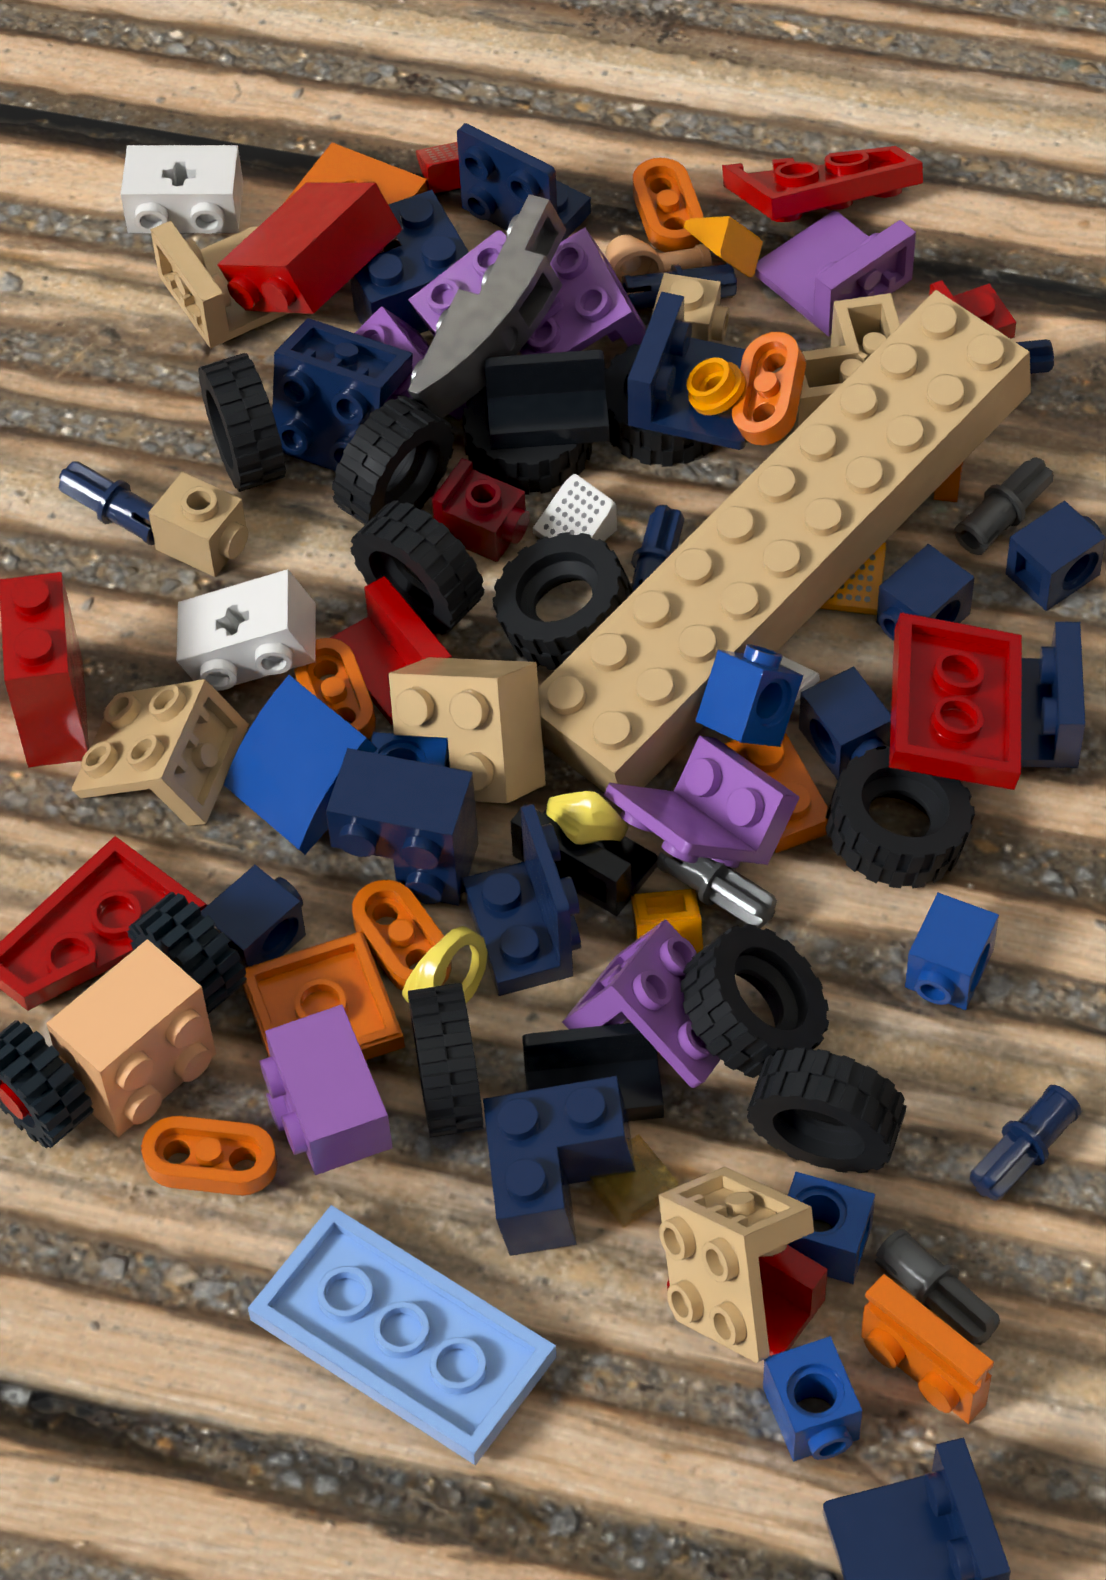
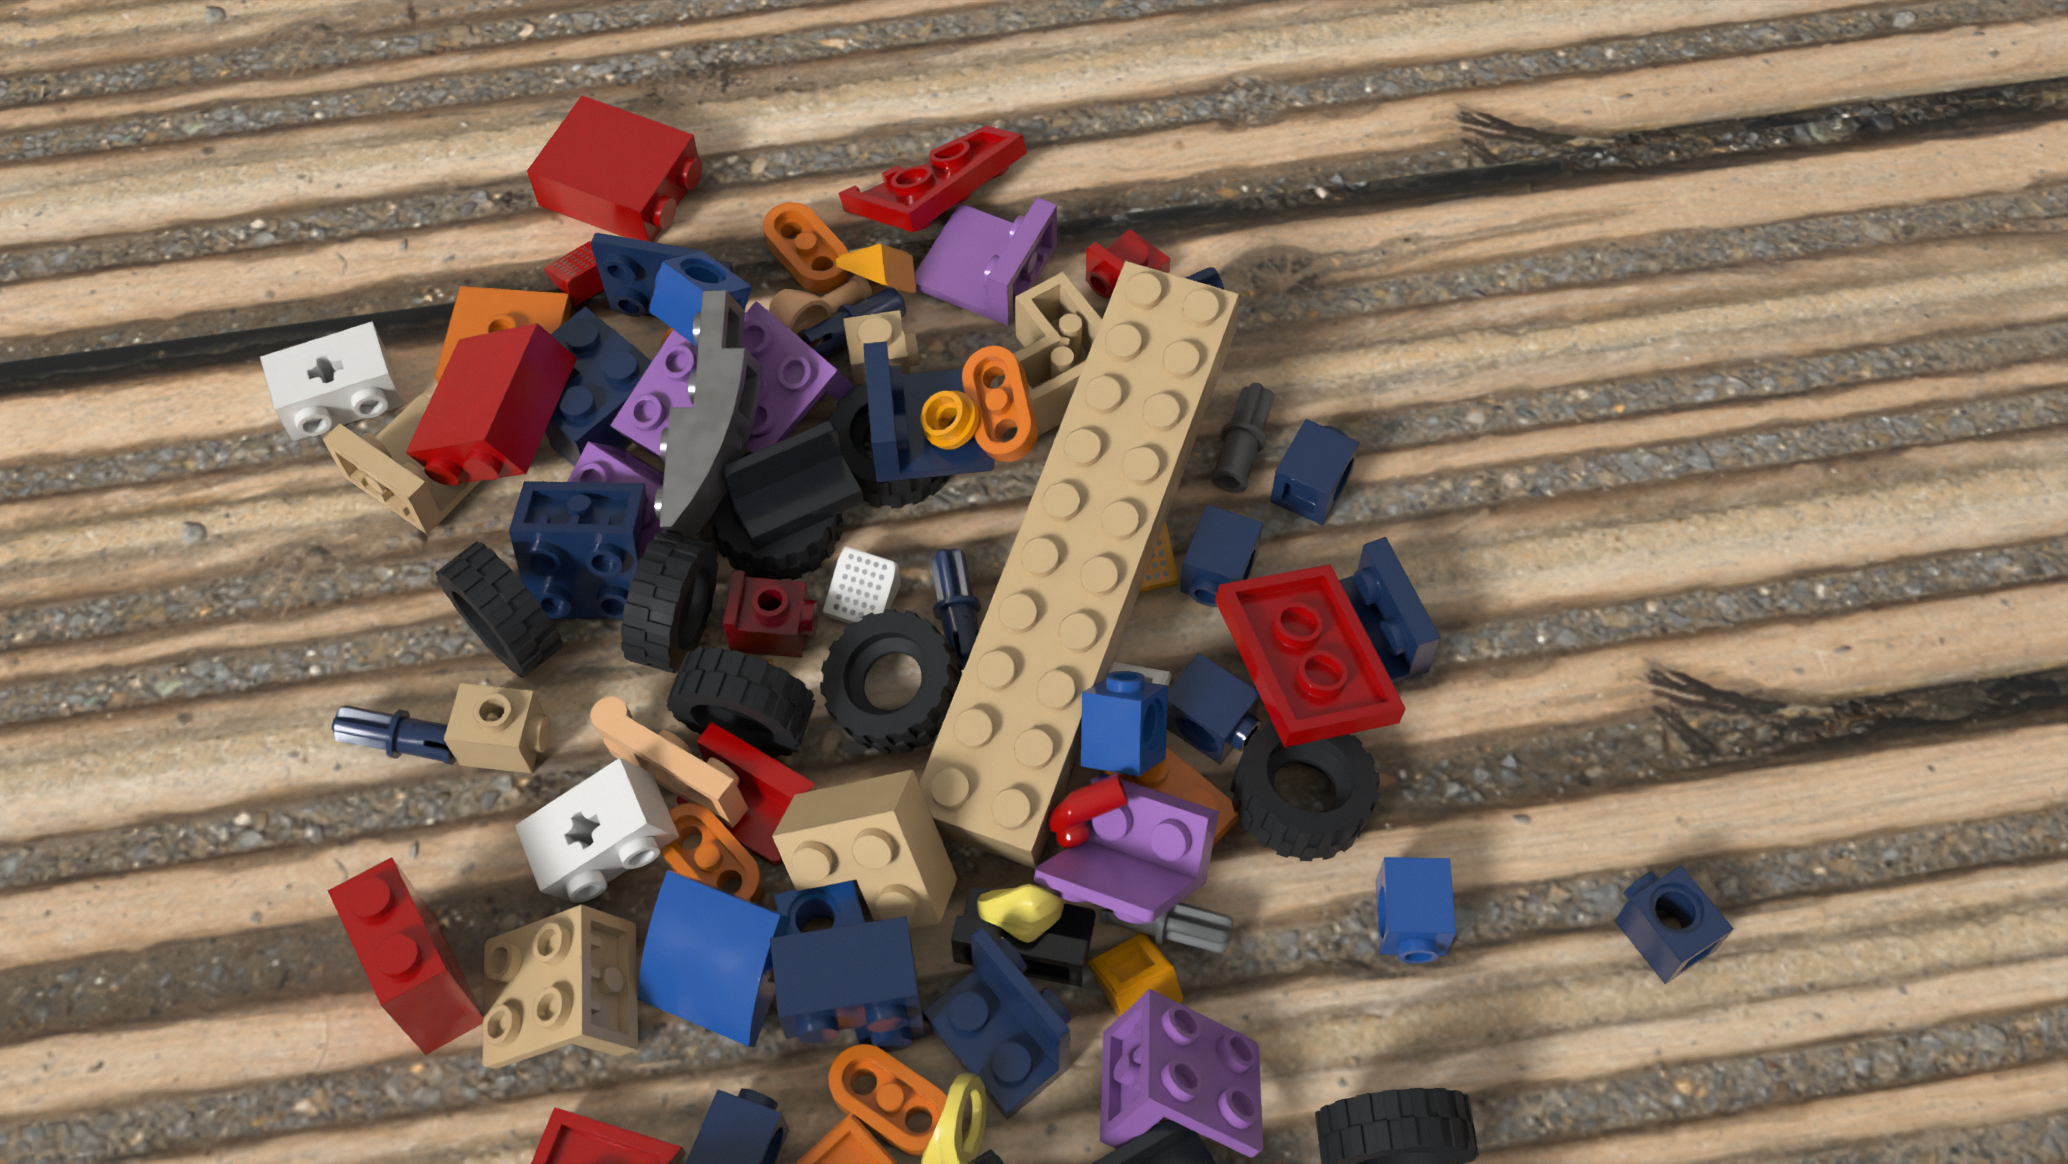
camera: 25 degrees left, 5 degrees up
black tyre [681,924,829,1078] -> none
dark blue axle [970,1085,1082,1201] -> none
none -> red brick [527,95,702,242]
none -> light nougat plate [590,696,748,828]
none -> blue brick [649,251,752,346]
none -> red arm [1047,774,1129,848]

